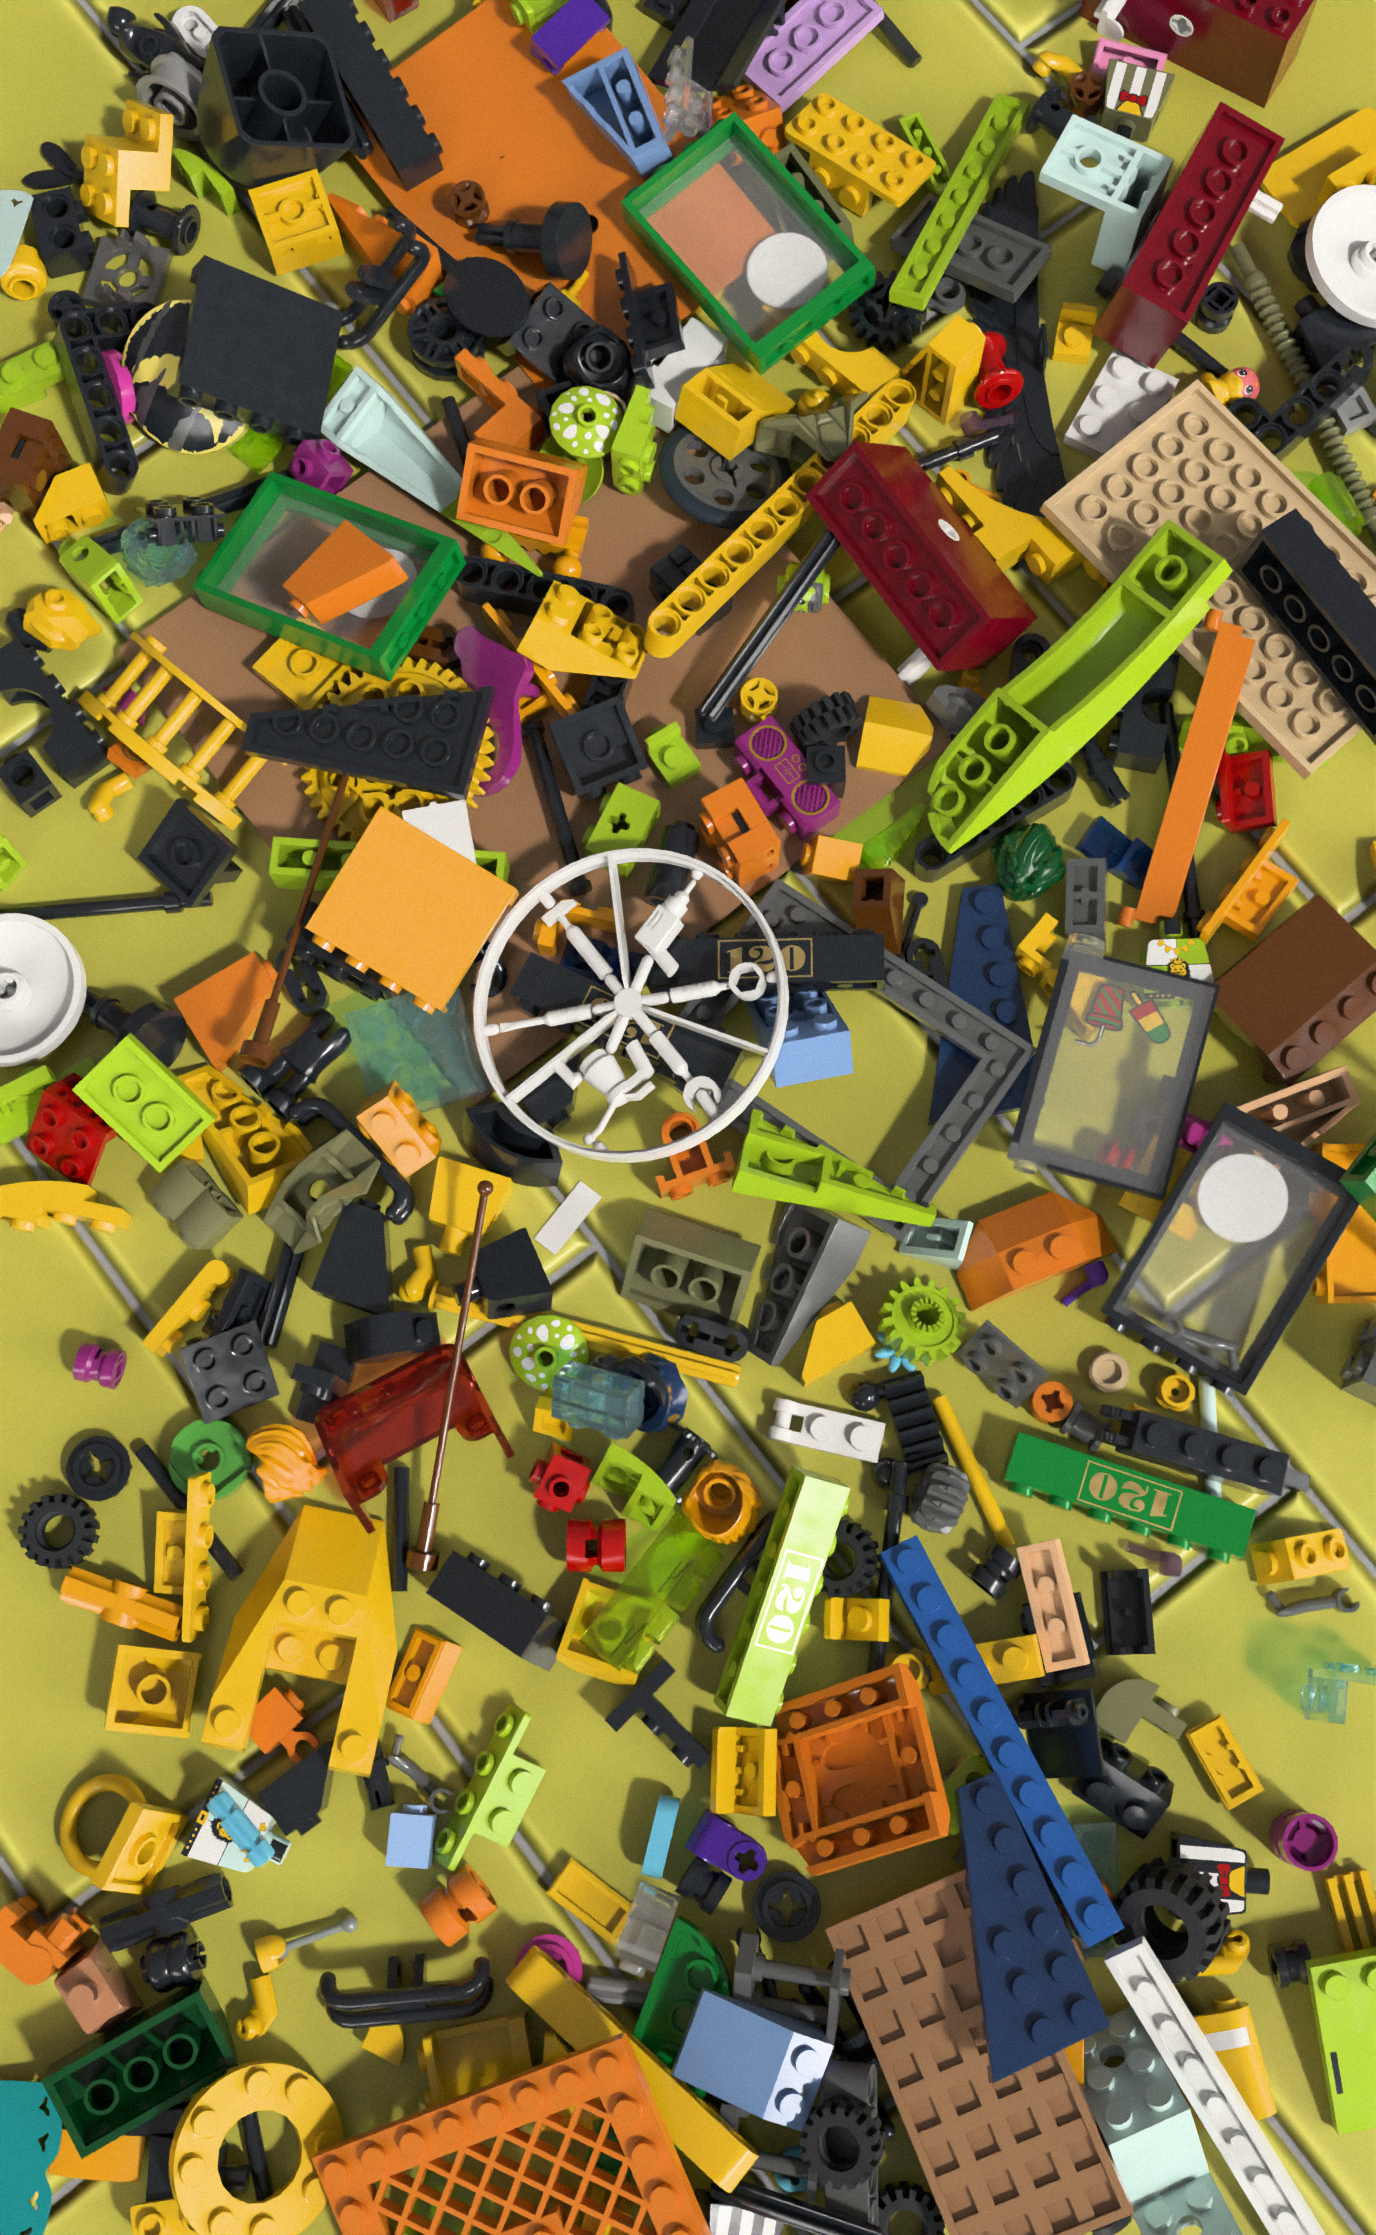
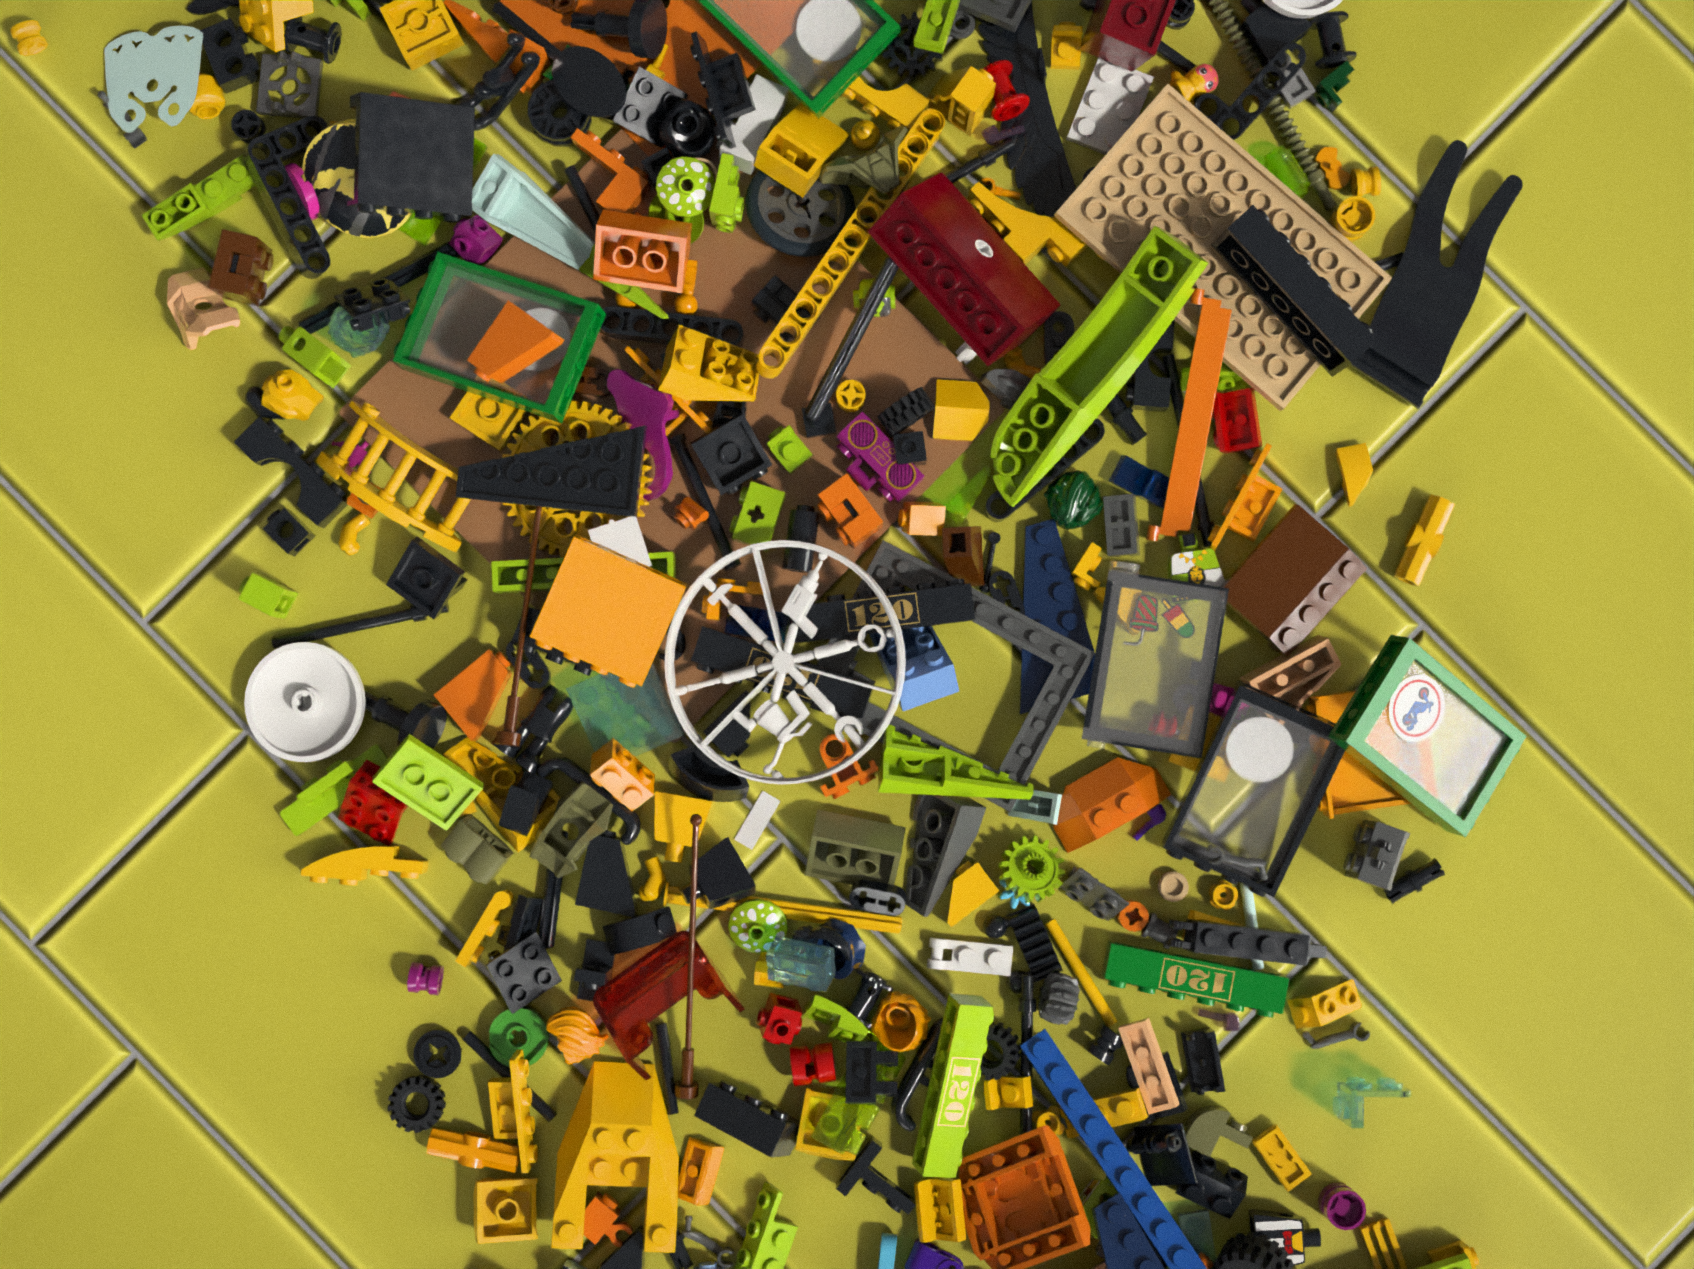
camera: 10 degrees left, 10 degrees up
yellow slope [33,462,115,544] -> none
none -> black slope [499,771,553,837]
none -> orange plate [674,496,709,530]
none -> black plate [845,1041,898,1105]

